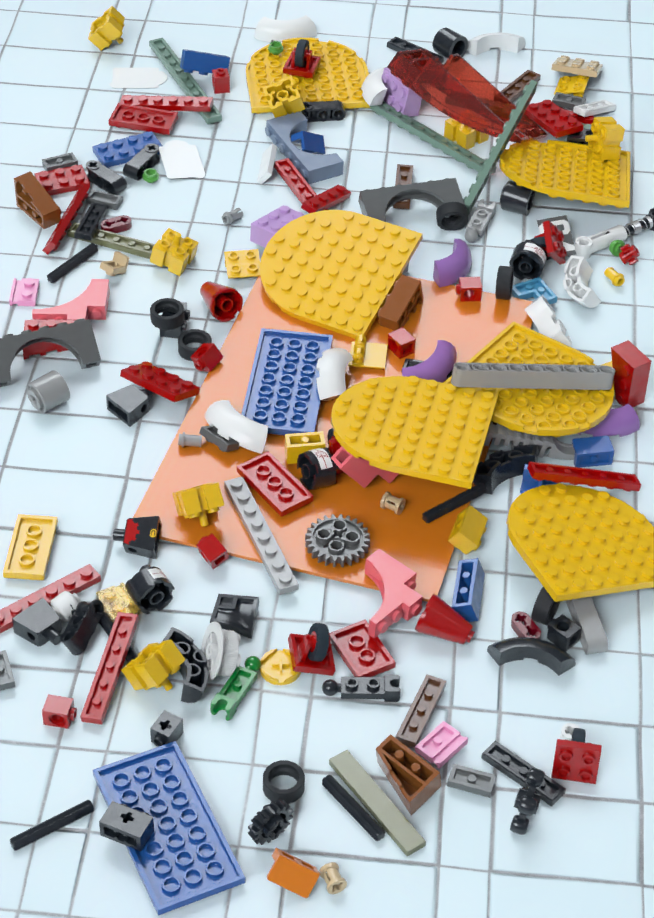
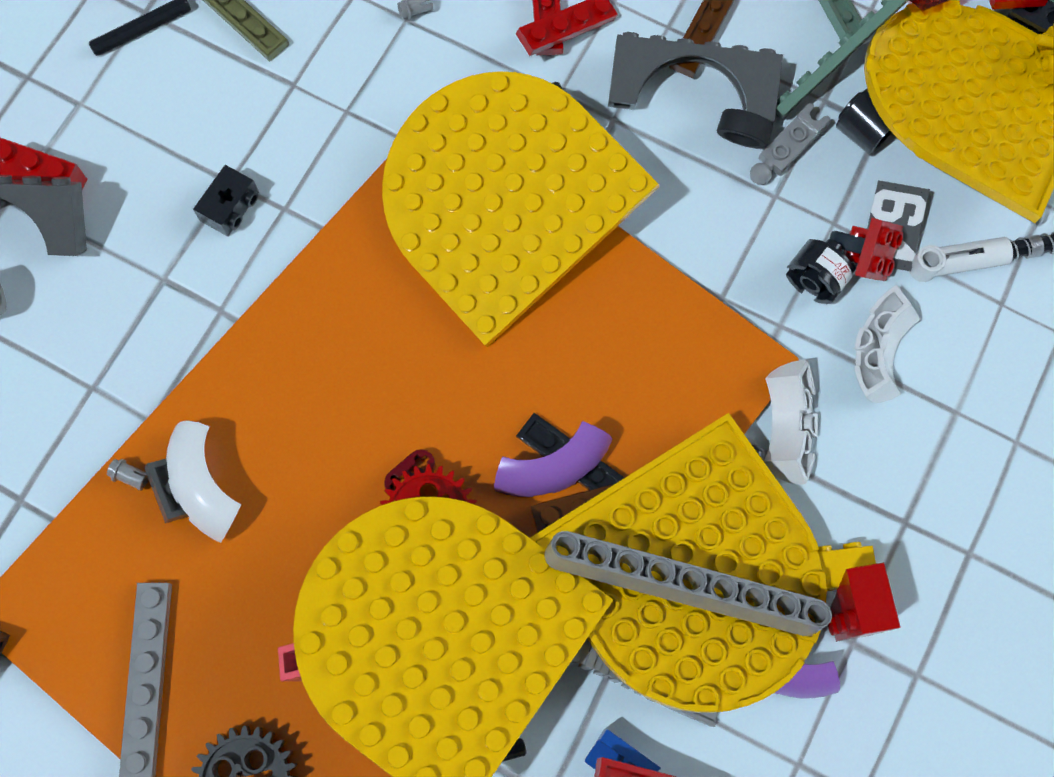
camera: 20 degrees right, 30 degrees up
bright pink plate [9,278,40,306] -> none
arch [32,279,110,320] -> none
tan bracket [100,251,129,276] -> none
torso [106,385,153,427] -> none
red plate [120,361,200,402] -> none
yellow brick [150,228,199,276] -> none
black tyre [150,298,185,330] -> none
yellow brick [172,482,224,527] -> none
black tyre [178,329,212,361] -> none
red brick [190,343,223,372] -> none
red brick [196,533,229,569] -> none
red cone [200,281,243,322] -> none
yellow hinge [224,249,261,279] -> none
plate [237,451,313,517] -> none
plate [241,328,333,435] -> none
lavender brick [250,205,304,248] -> none
yellow brick [285,431,326,464] -> none
black brick [297,447,339,490] -> none
white brick [316,348,353,401] -> none
yellow hinge [348,334,388,369] -> none
dark orange wedge [377,275,424,331] -> none
red brick [388,327,416,359] -> none
medium lavender brick [433,238,472,287] -> none
red brick [456,277,482,302] -> none
black brick [473,445,538,495] -> none
black tyre [495,266,514,300] -> none
dark azure plate [512,277,558,304] -> none
blue panel [572,436,614,468] -> none
yellow pin [604,267,625,286] -> none
bright green plate [609,240,625,257] -> none
red gear [619,244,640,265] -> none

